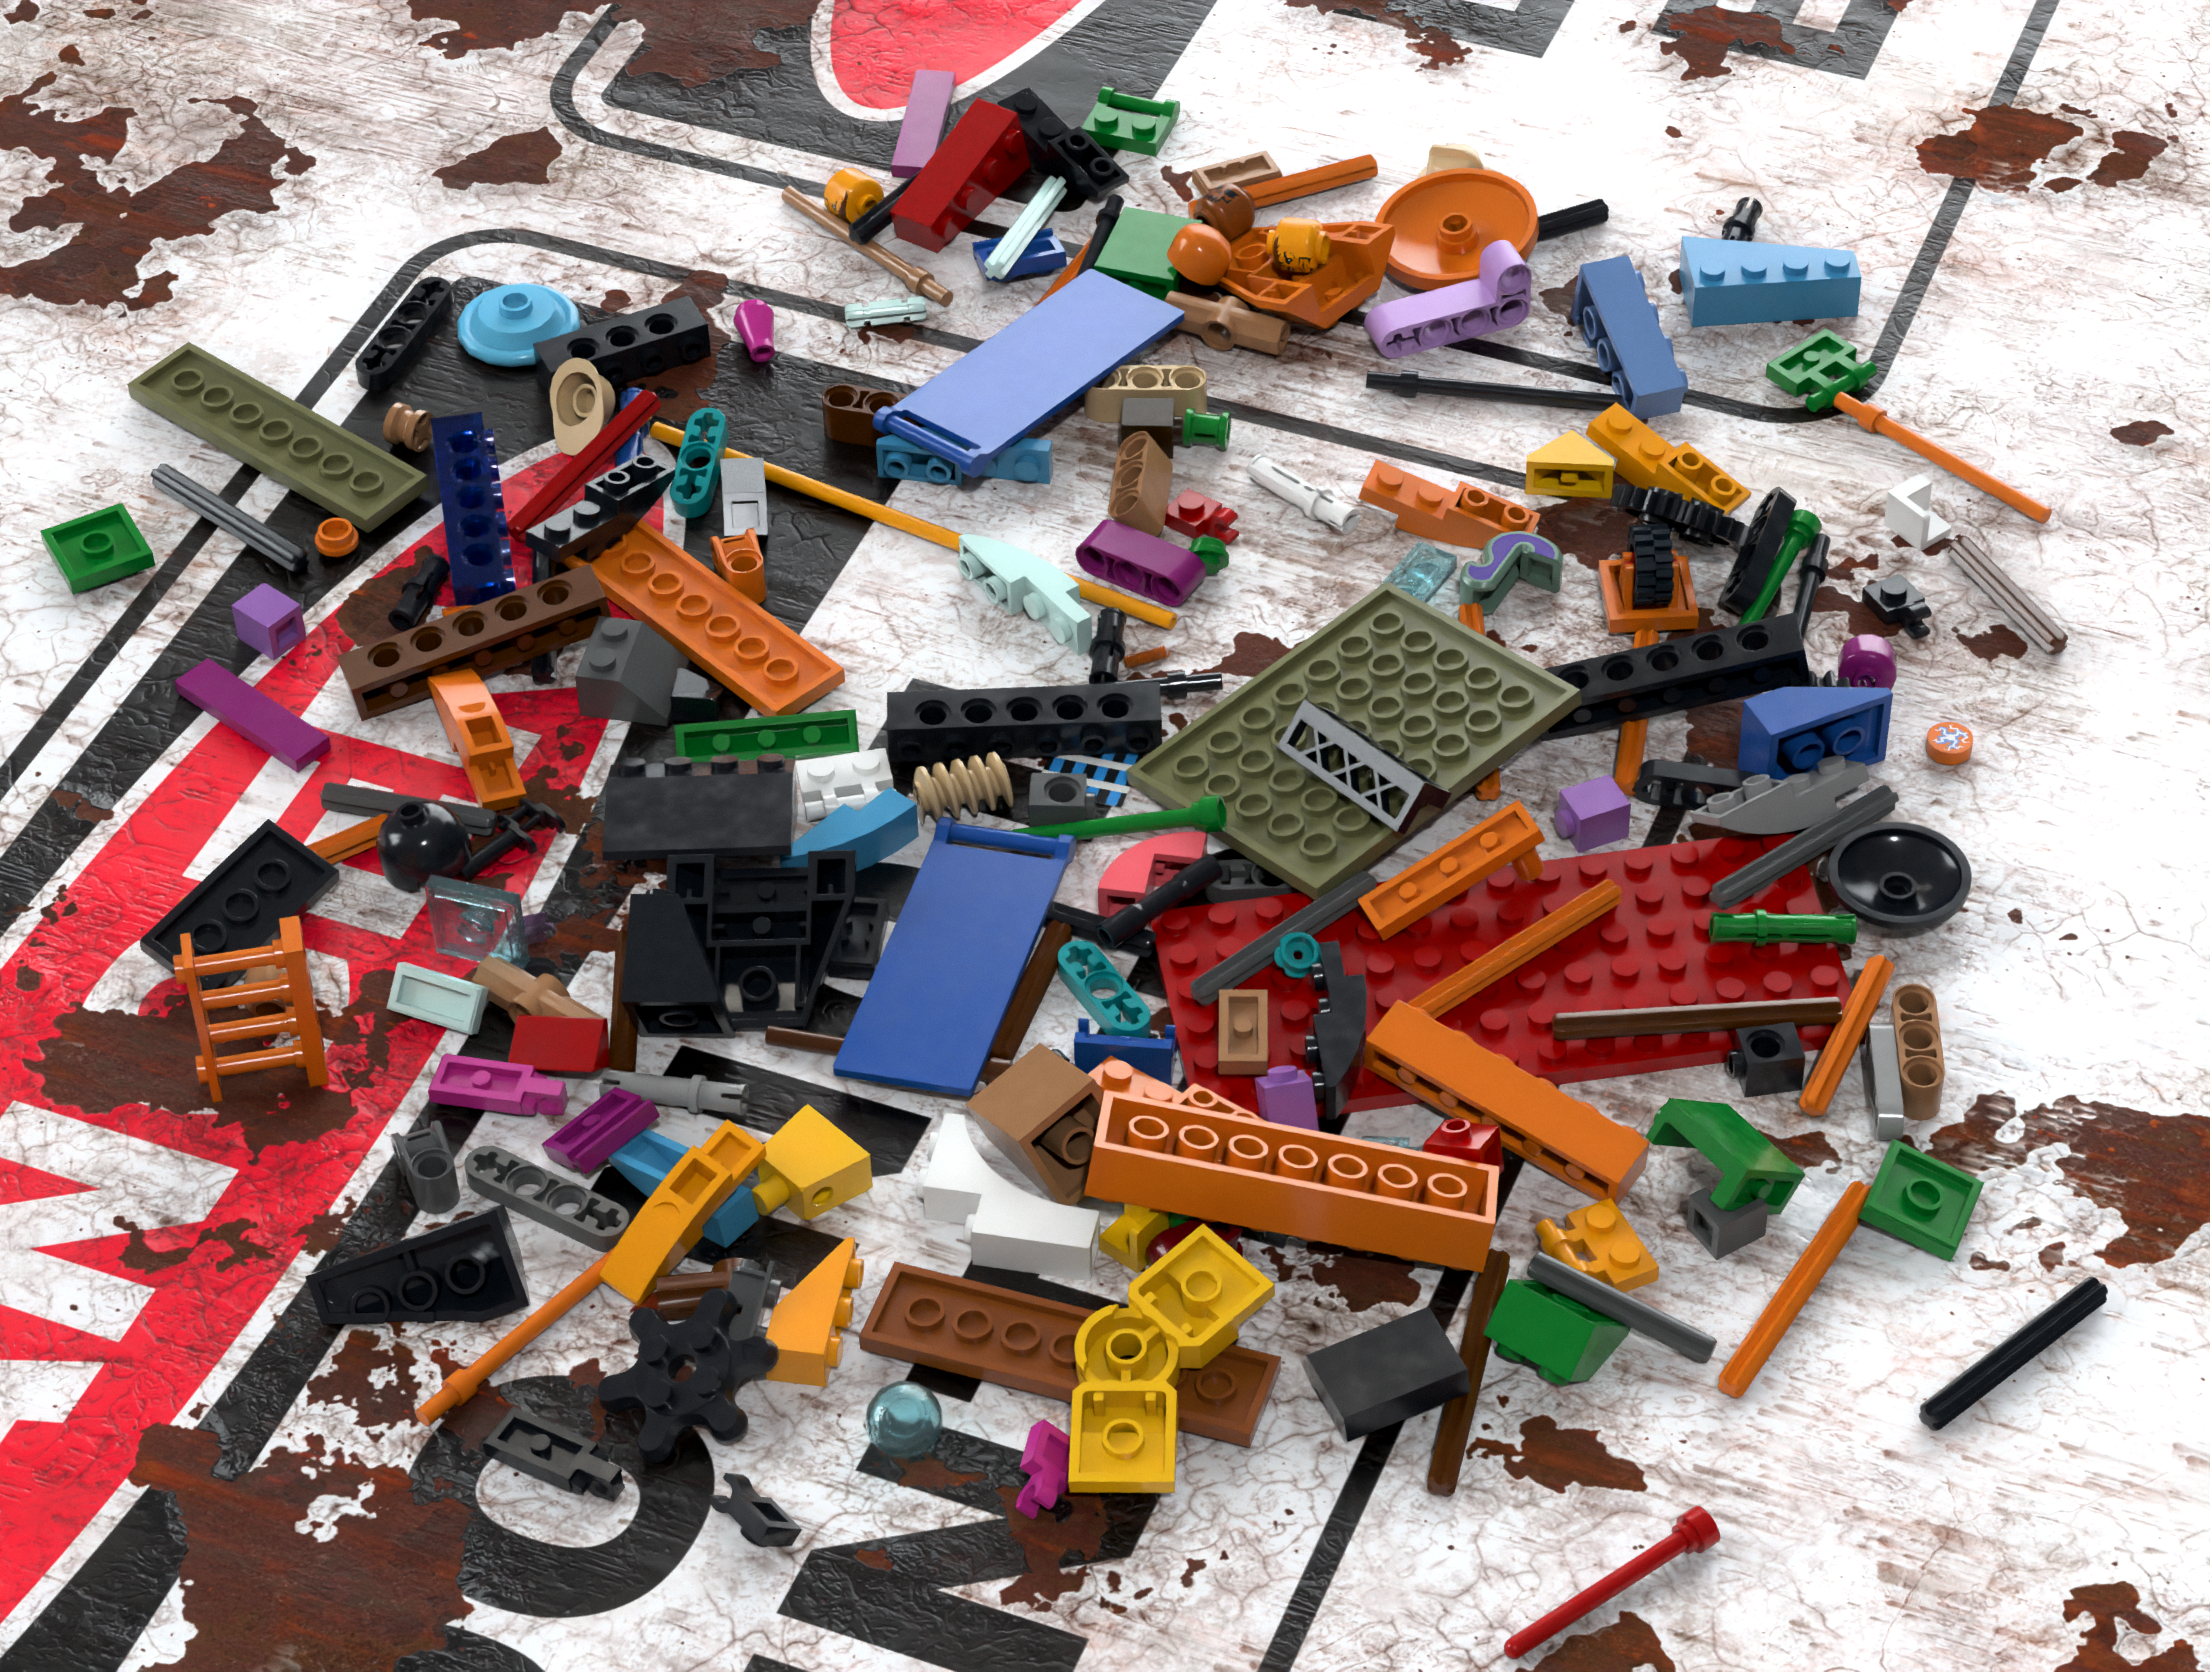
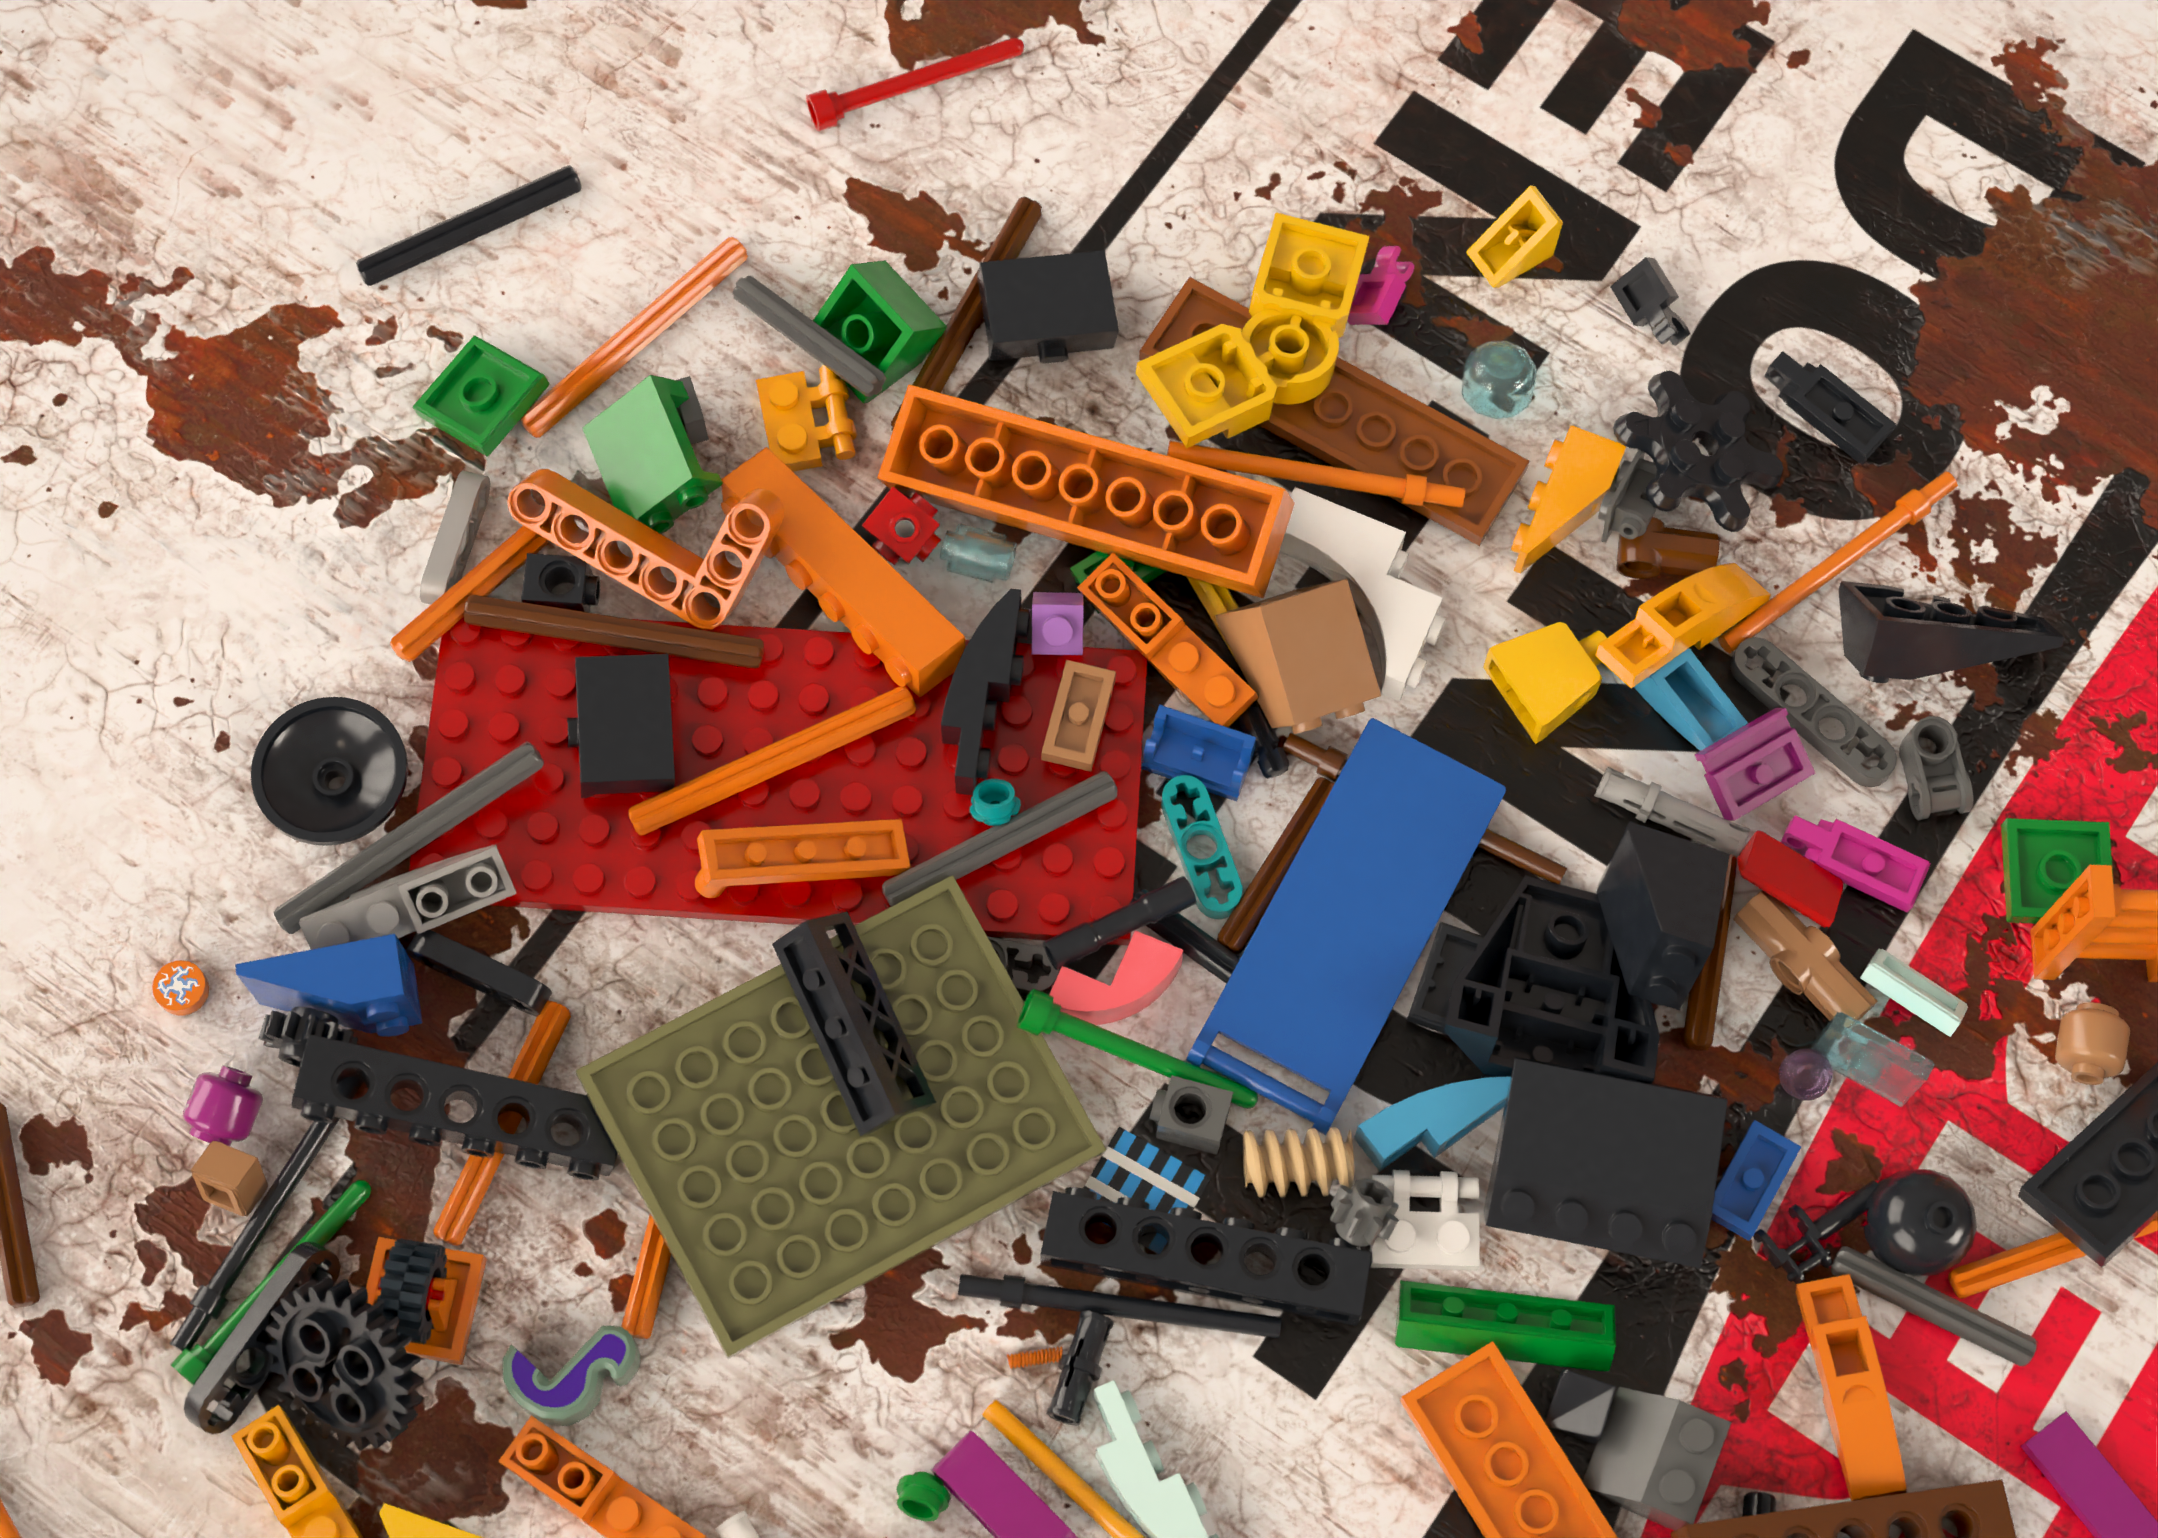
camera: 170 degrees left, 25 degrees up
clear light blue plate [1379,541,1457,603] -> none
medium lavender brick [1554,774,1631,853] -> none
green pin [1709,909,1857,947] -> none
black plate [1862,574,1932,640] -> none
white panel [1884,474,1951,551] -> none
medium nougat beam [1889,983,1945,1121] -> none
none -> medium nougat slope [191,1141,268,1217]
none -> orange beam [507,469,784,629]
none -> black container [567,654,675,798]
none -> orange bar [1167,441,1465,508]
none -> dark grey gear [1330,1179,1399,1246]
none -> yellow slope [1466,186,1563,288]
none -> blue plate [1711,1120,1801,1241]
none -> green plate [2001,818,2114,924]

